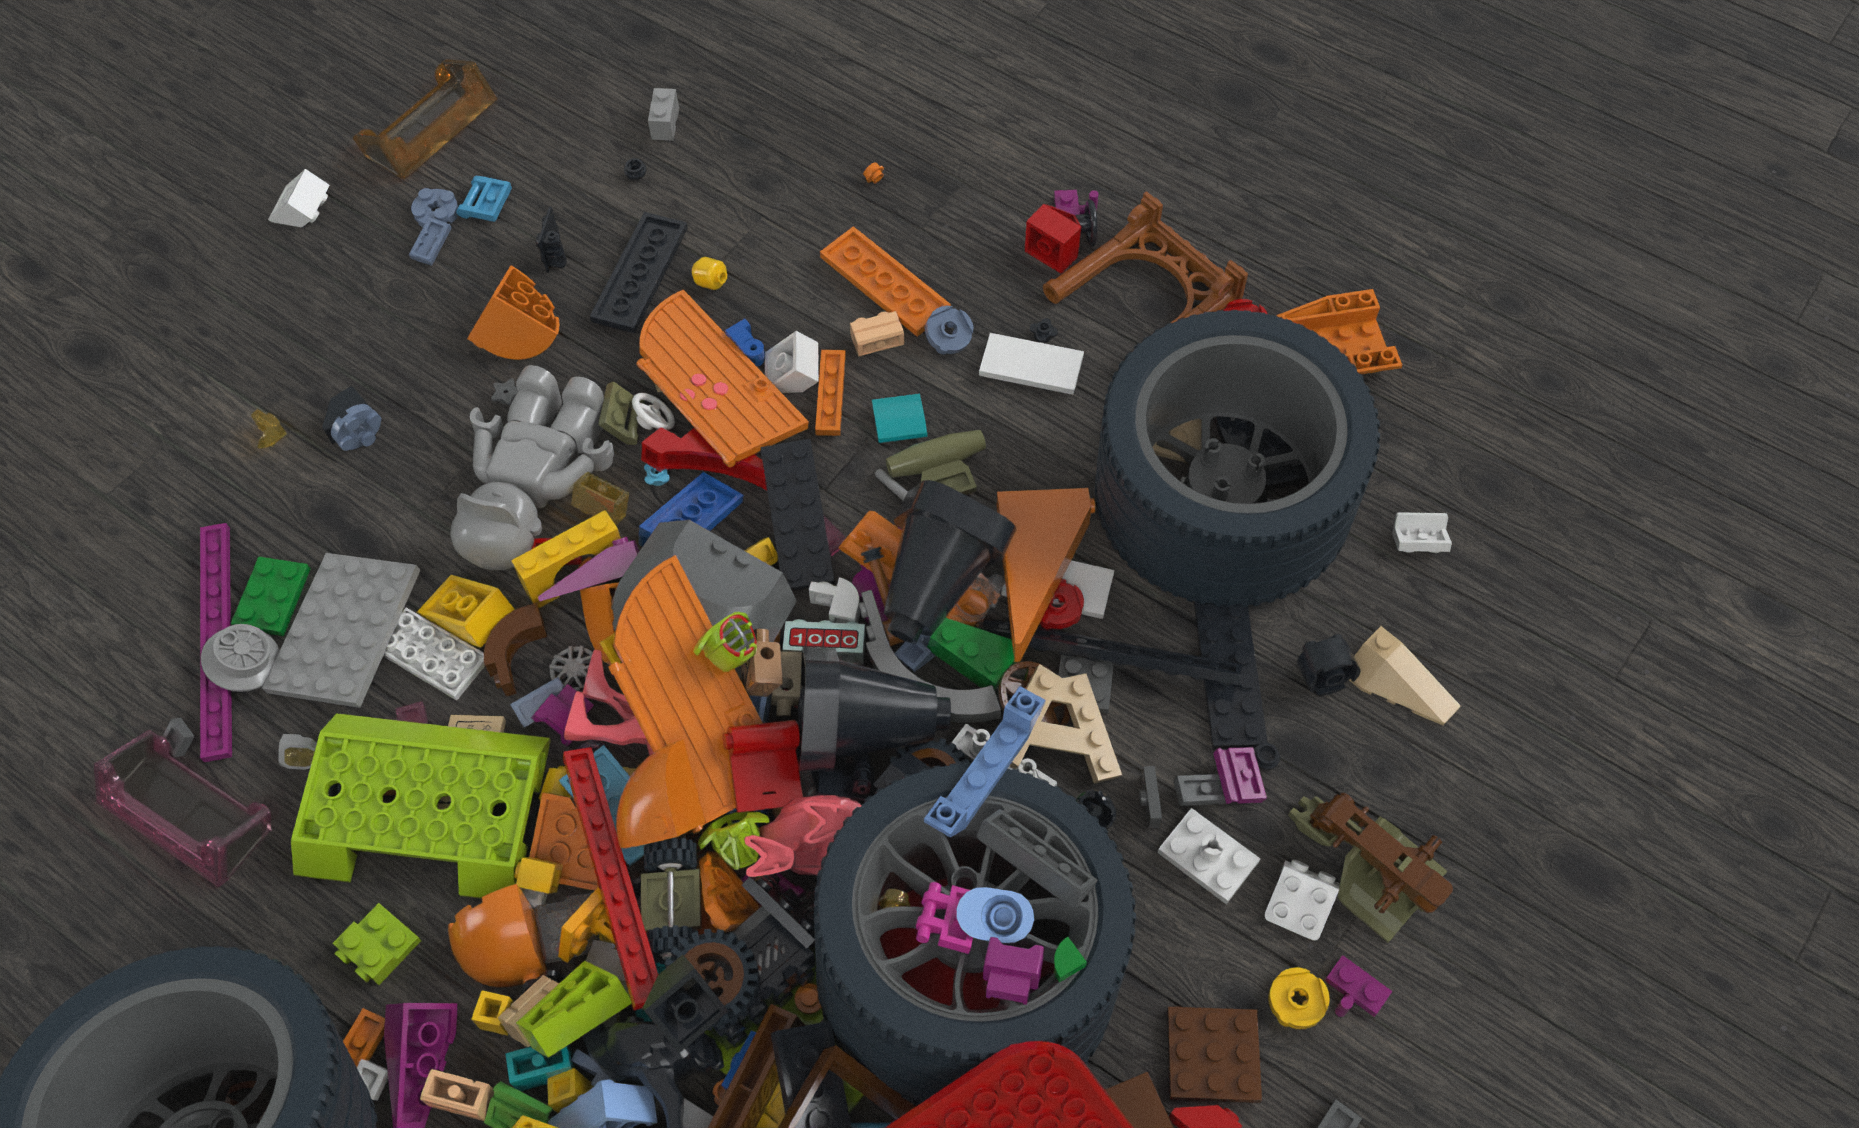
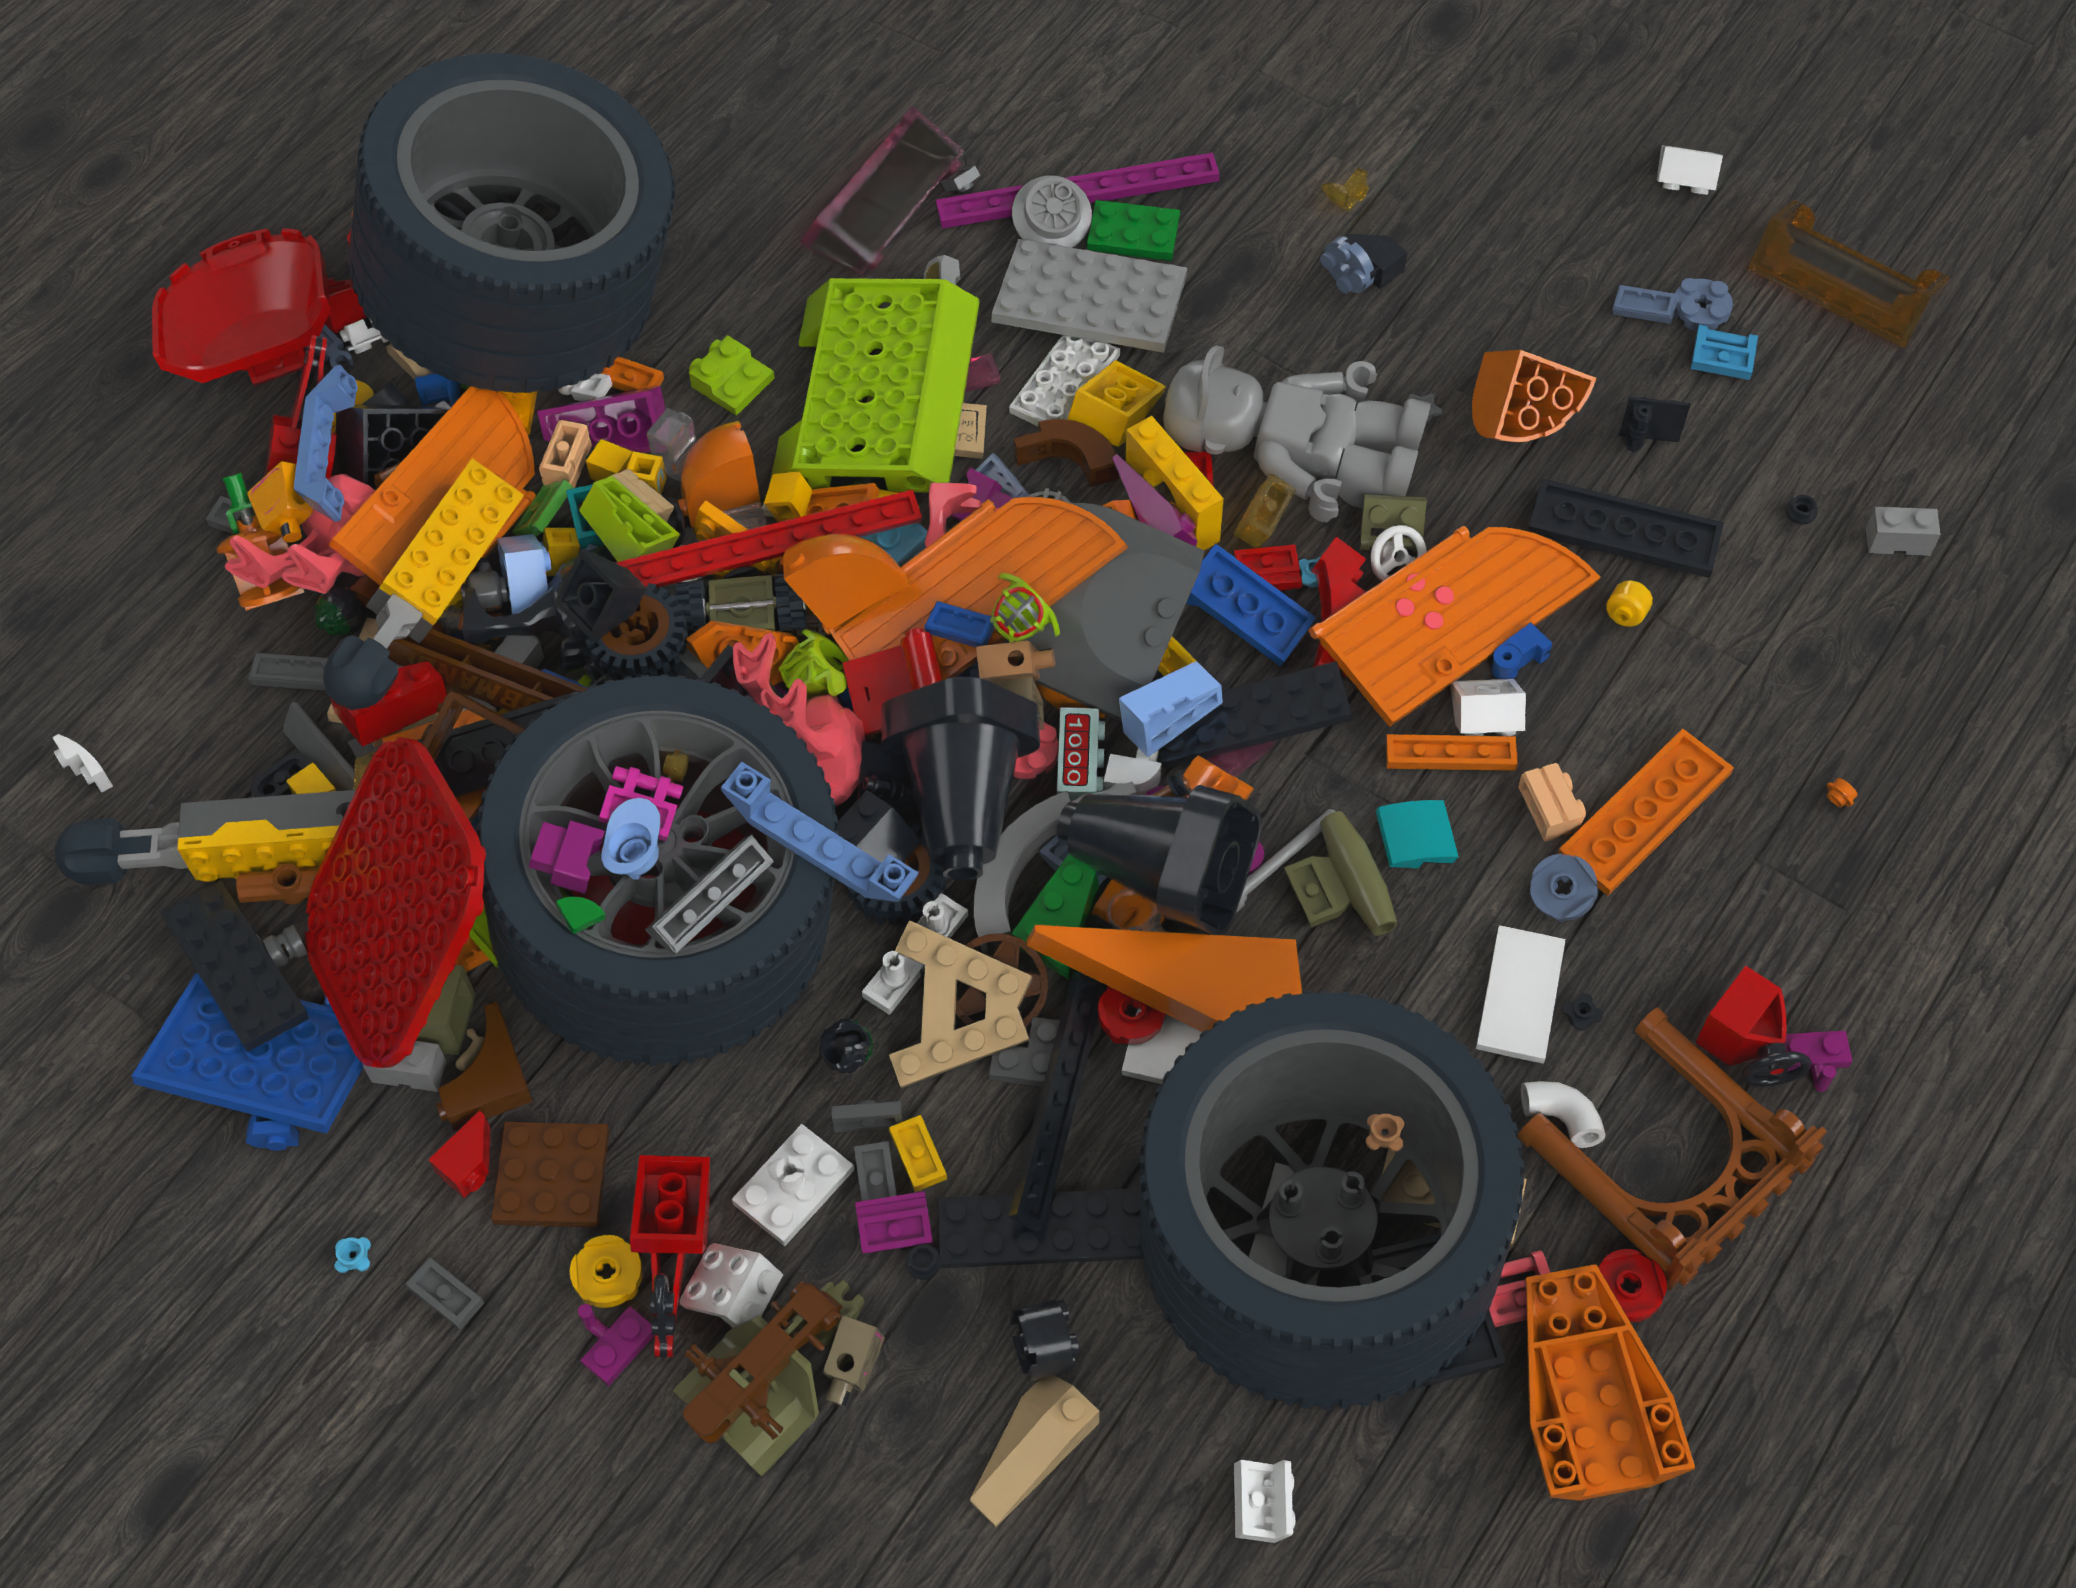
camera: 90 degrees right, 0 degrees up
none -> yellow brick [586,439,633,481]
none -> red slope [630,1155,710,1357]
none -> clear piece [647,408,697,481]
none -> dark tan torso [823,1316,885,1407]
none -> yellow plate [889,1115,947,1192]
none -> blue plate [924,601,995,647]
none -> light blue wedge [1119,661,1223,757]
none -> red plate [1234,544,1302,590]
none -> medium nougat plate [1366,1114,1404,1152]
none -> white cylinder [1521,1081,1605,1148]

